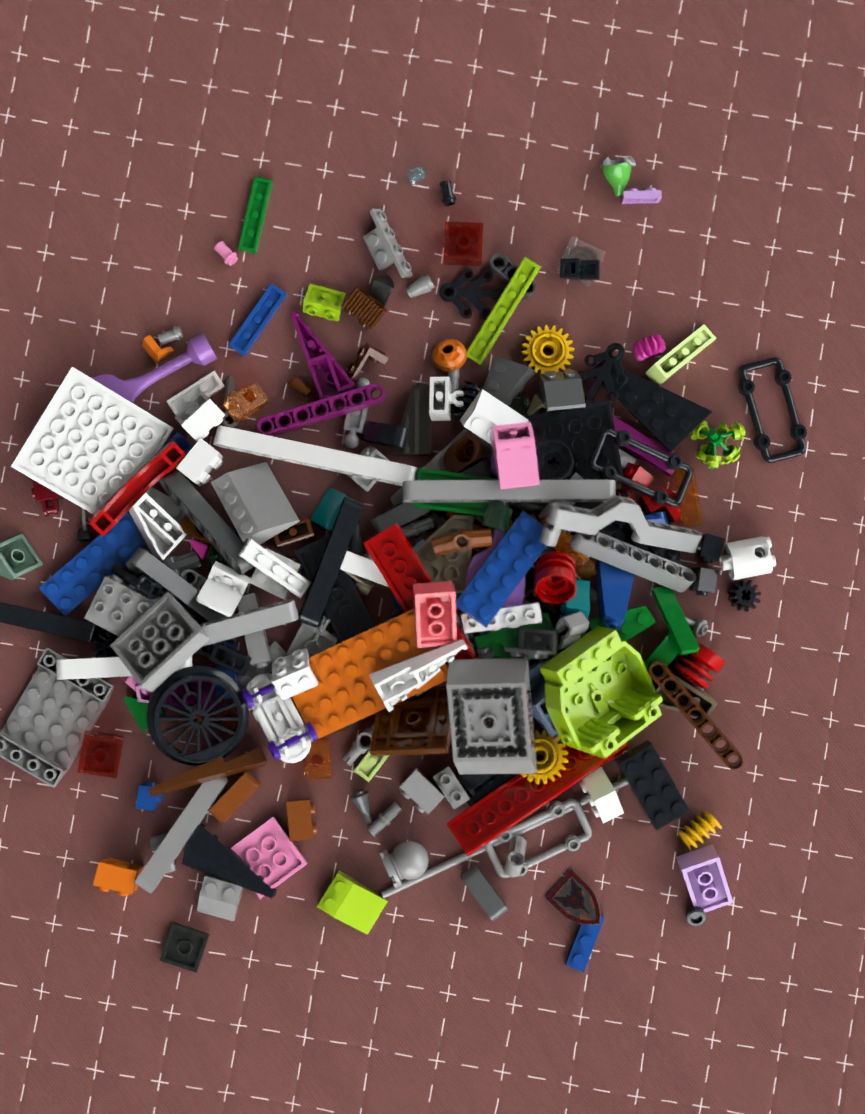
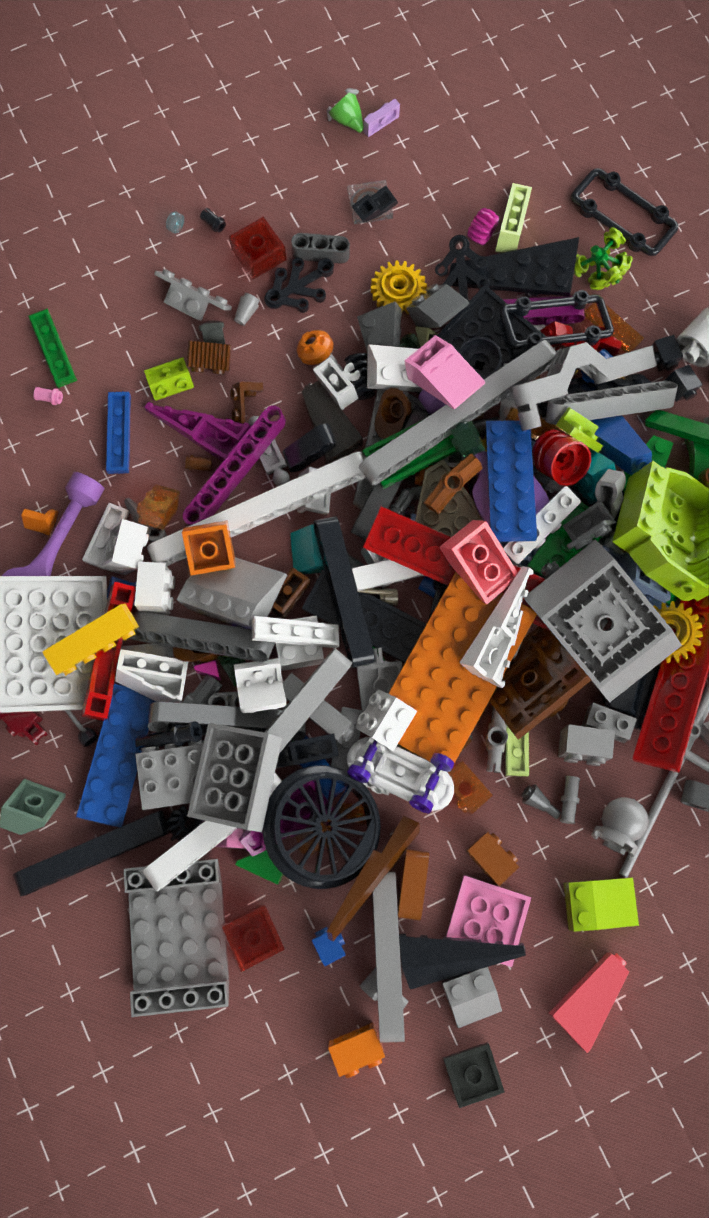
camera: 35 degrees left, 10 degrees down
light grey pin [158,326,184,345] -> none
lime tile [467,257,541,365] -> none
none -> yellow brick [42,604,139,676]
none -> orange brick [182,520,236,576]
none -> coral slope [549,952,629,1053]
none -> lime bracket [556,407,603,453]

